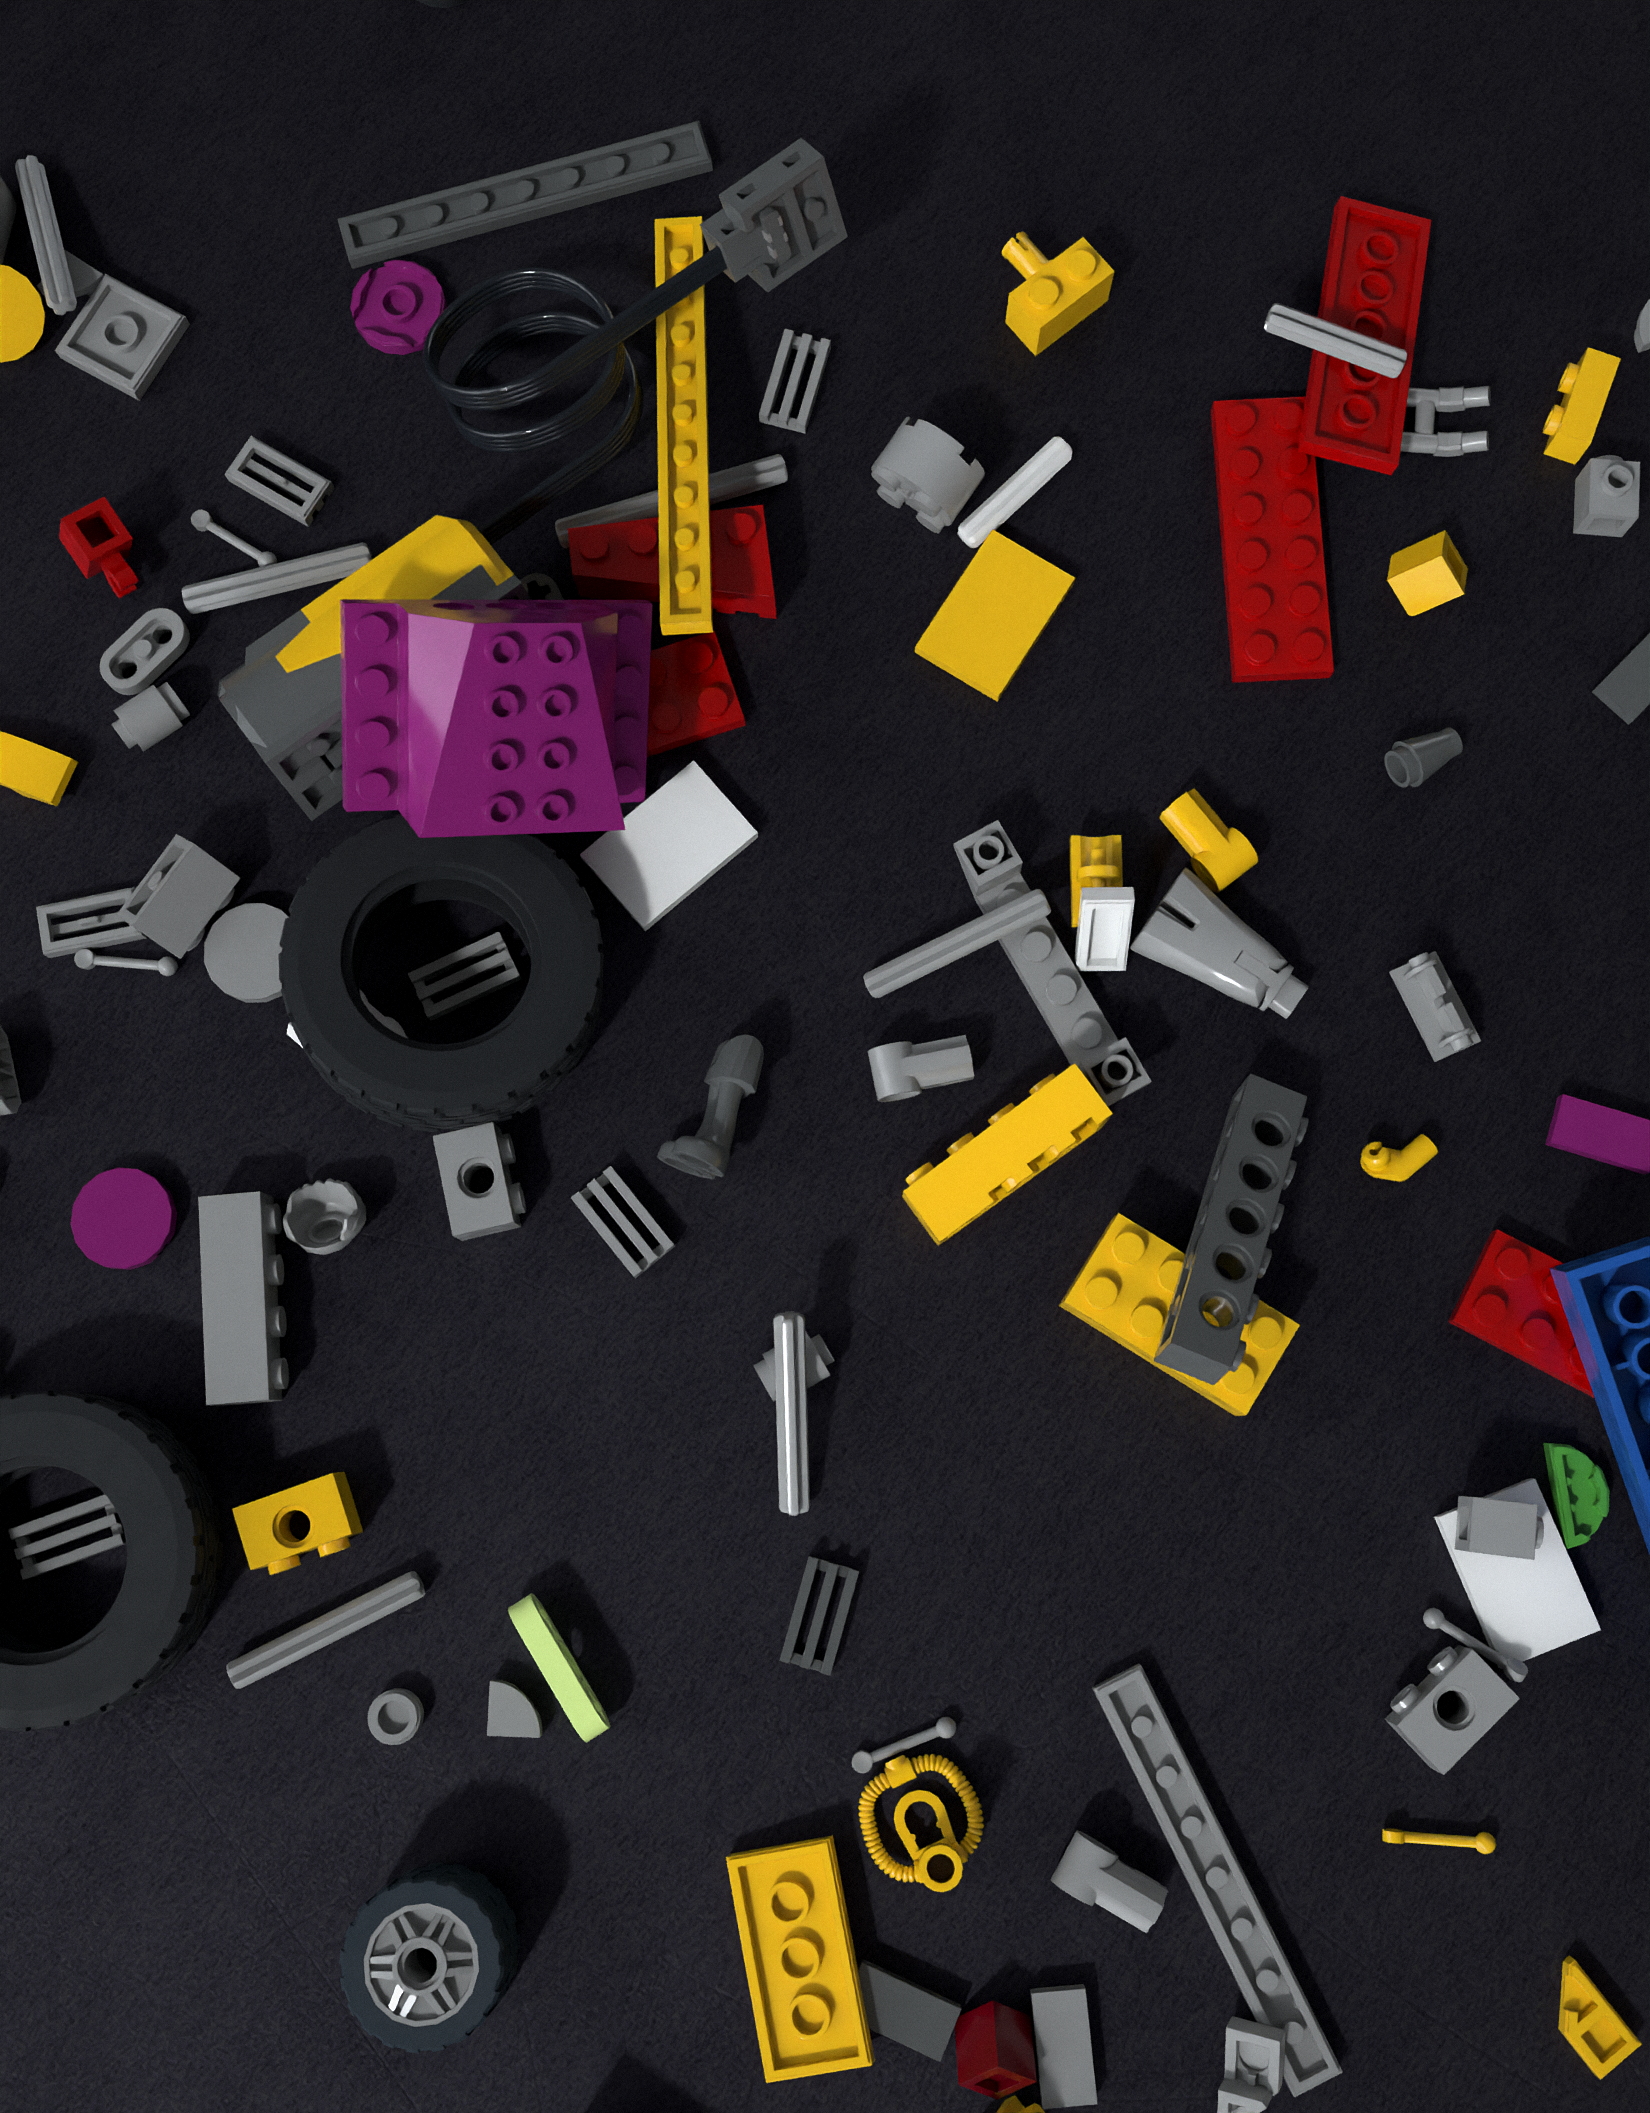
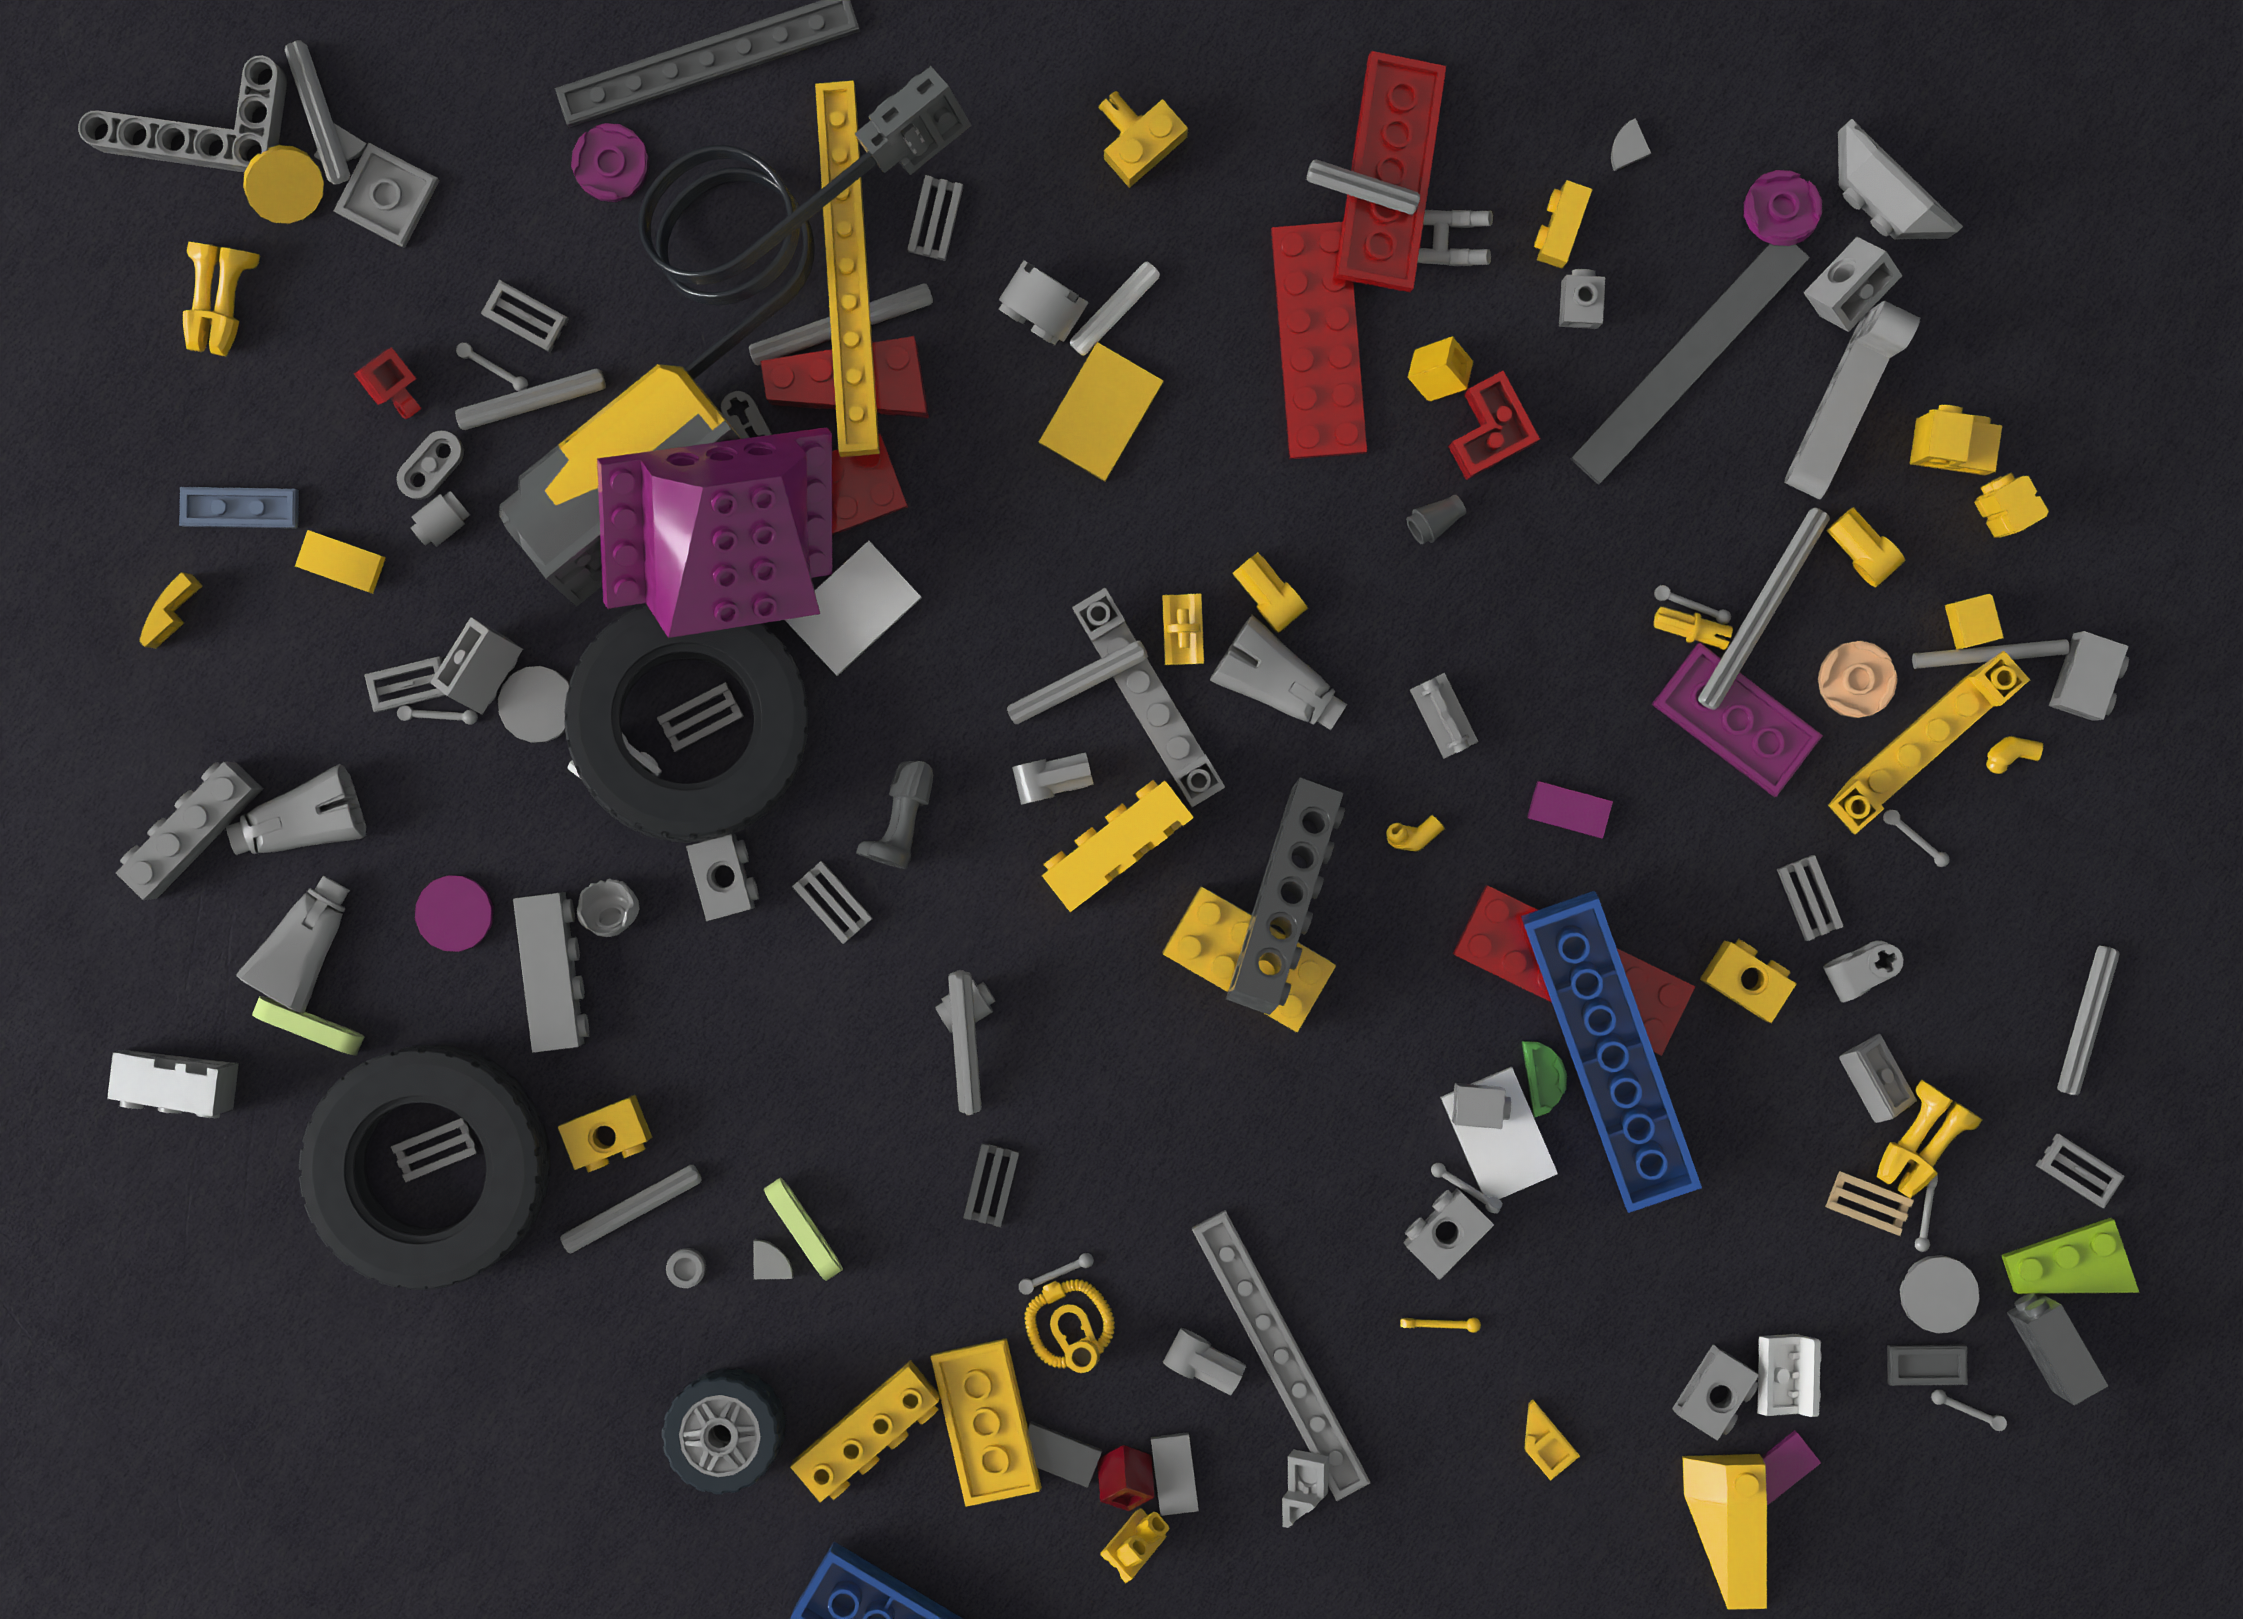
camera: 10 degrees left, 10 degrees up
white tile [1074,887,1135,971] -> none
none -> yellow brick [790,1360,940,1502]
none -> red brick [1448,371,1540,480]

